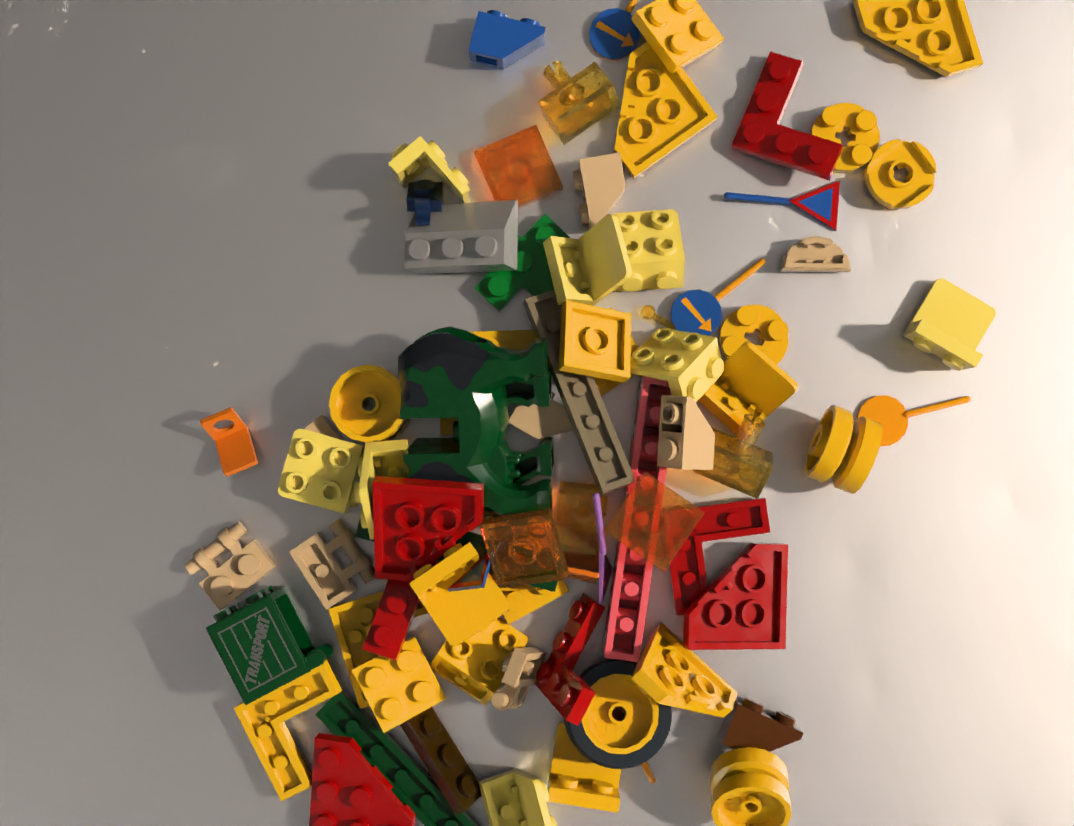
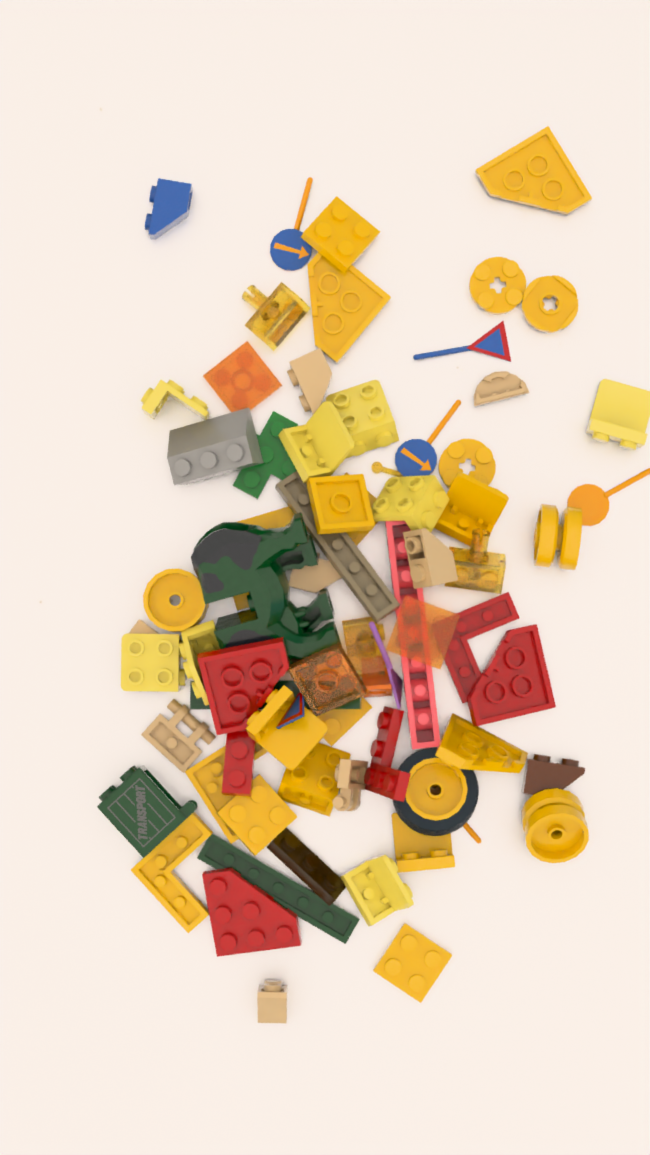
camera: 15 degrees left, 0 degrees up
tan plate [184,521,277,610] -> none
orange bracket [200,407,258,477] -> none
dark blue plate [406,179,444,225] -> none
blue slope [468,10,546,70] -> none
red plate [732,52,843,181] -> none

